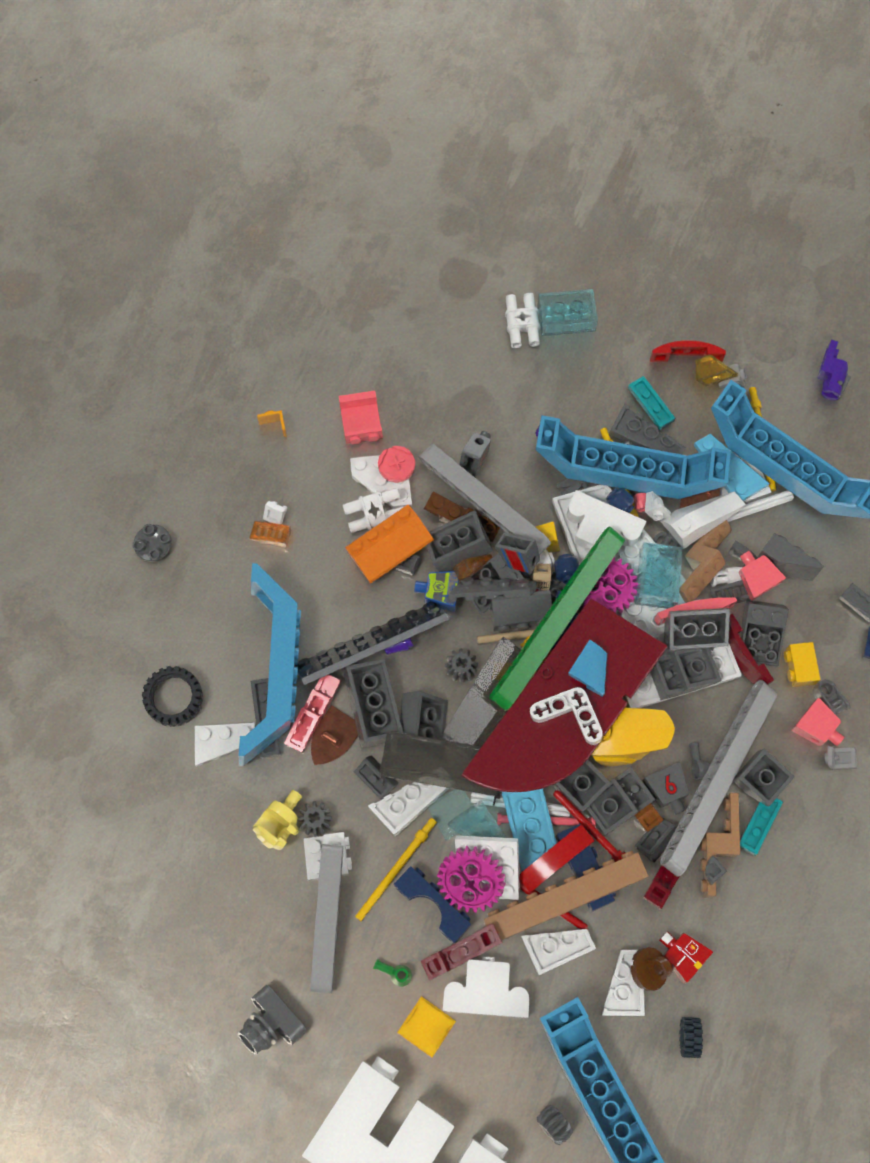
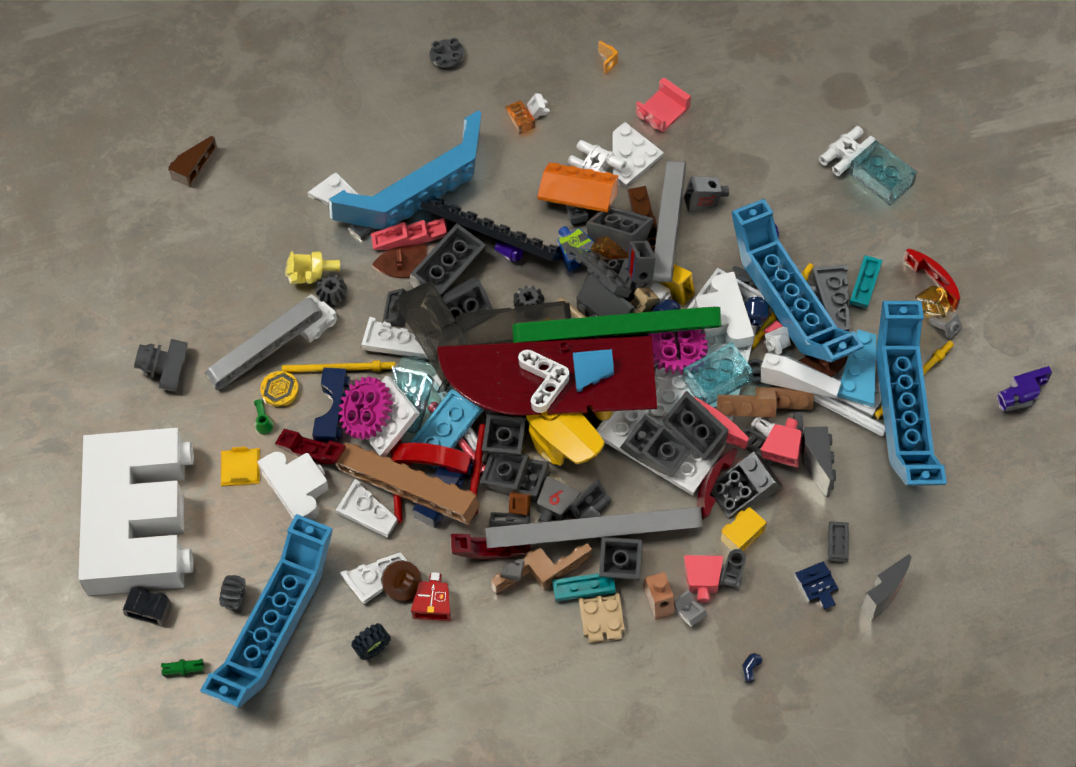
camera: 55 degrees right, 10 degrees down
black tyre [142,666,203,727] -> none
coral tile [378,446,416,483] -> none
none -> reddish brown slope [168,136,217,187]
none -> yellow tile [260,371,299,407]
none -> dark grey slope [569,479,606,519]
none -> tan plate [579,593,625,643]
none -> nougat torso [643,572,675,620]

